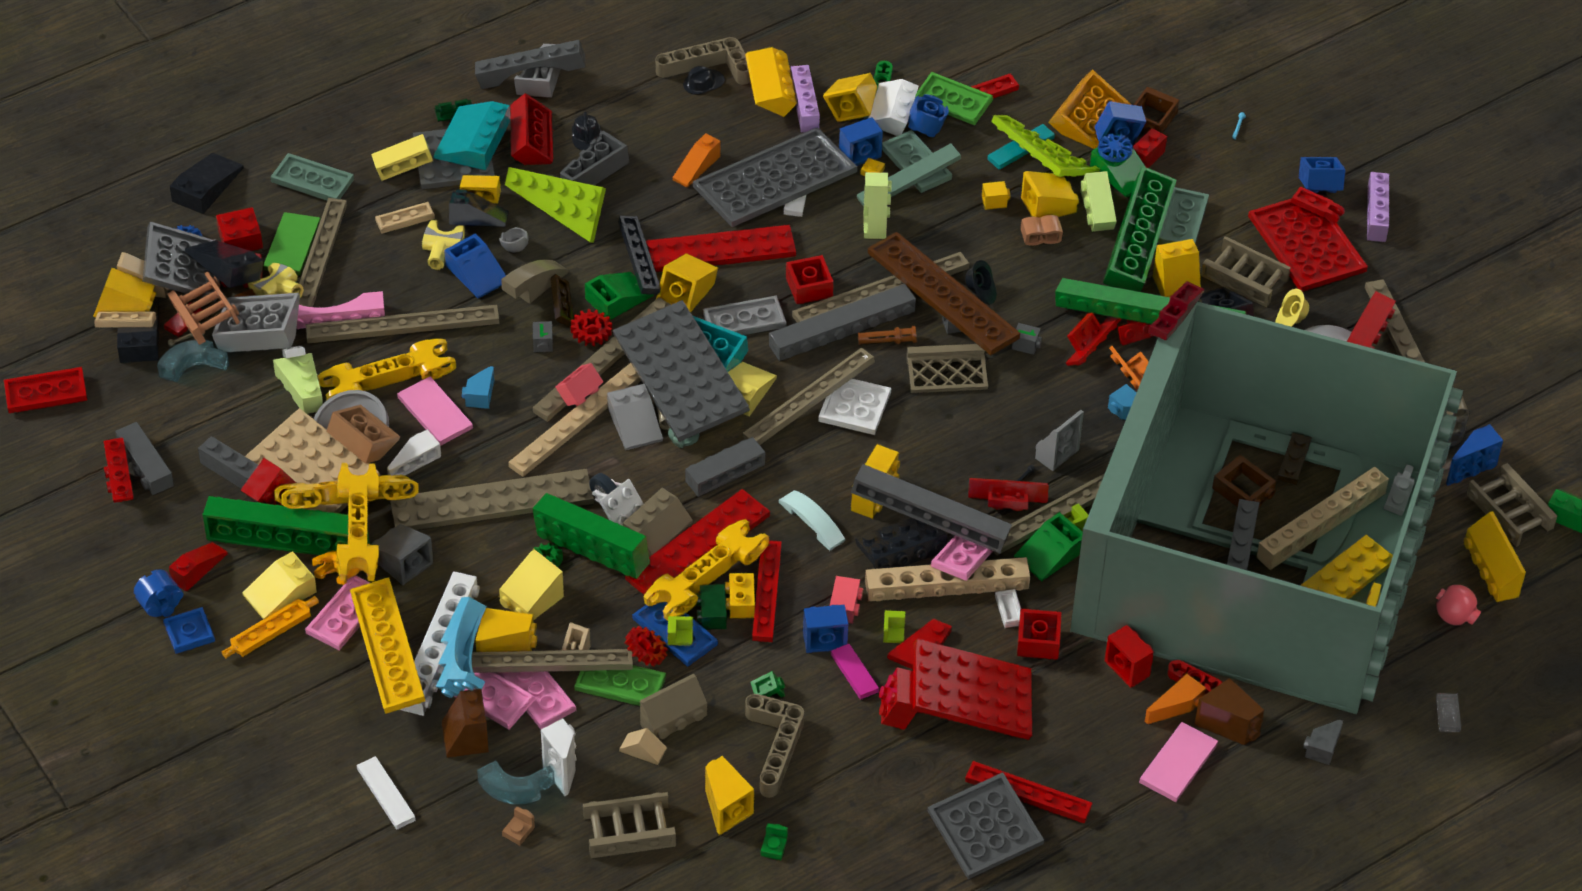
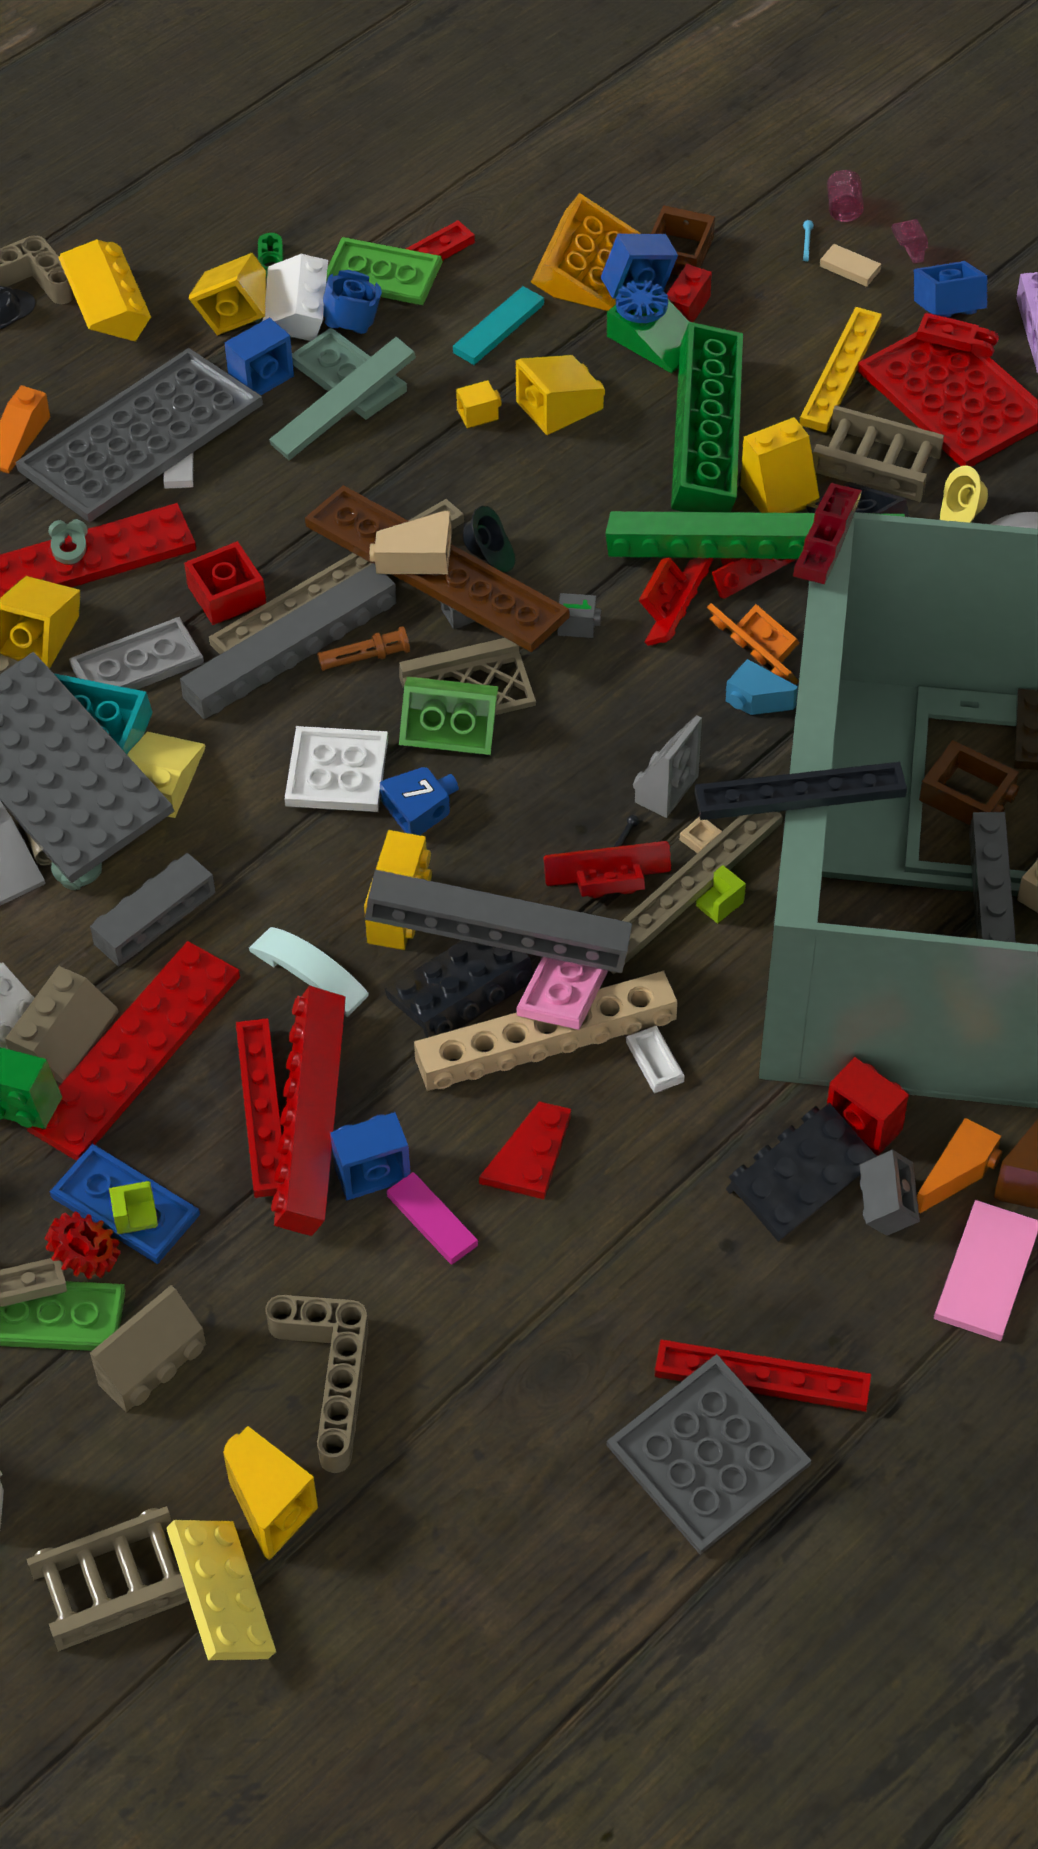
camera: 10 degrees left, 5 degrees up
tan slope [619,728,667,765] -> none
yellow piece [643,519,769,621] -> none
dark green brick [696,584,727,630] -> none
yellow brick [725,573,755,618] -> none
dark tan plate [743,348,875,445] -> none
green bracket [751,671,786,698] -> none
green bracket [761,823,788,860] -> none
lavender brick [791,65,820,132] -> none
coral brick [830,576,863,624] -> none
yellow plate [861,158,885,176] -> none
yellowish green wedge [863,172,892,239] -> none
red brick [879,667,917,730] -> none
lime panel [883,610,905,643] -> none
red plate [912,639,1032,740] -> none
lime wing [991,115,1100,177] -> none
green slope [1014,512,1083,581] -> none
red brick [1017,609,1062,660] -> none
nougat brick [1021,215,1063,246] -> none
yellowish green wedge [1080,171,1117,231] -> none
sand green plate [1157,187,1209,244] -> none
red beam [1167,660,1222,694] -> none
none -> sand green piece [48,519,88,564]
none -> light yellow plate [166,1520,276,1660]
none -> red brick [271,985,346,1236]
none -> tan slope [369,511,452,574]
none -> blue torso [379,767,459,835]
none -> bright green slope [399,677,498,755]
none -> tan tile [679,816,722,853]
none -> black plate [695,761,907,820]
none -> black bracket [726,1103,877,1242]
none -> yellow plate [800,307,882,433]
none -> tan tile [820,244,881,287]
none -> clear pink wheel [827,170,864,222]
none -> dark grey brick [860,1150,920,1236]
none -> clear pink bracket [892,219,928,264]

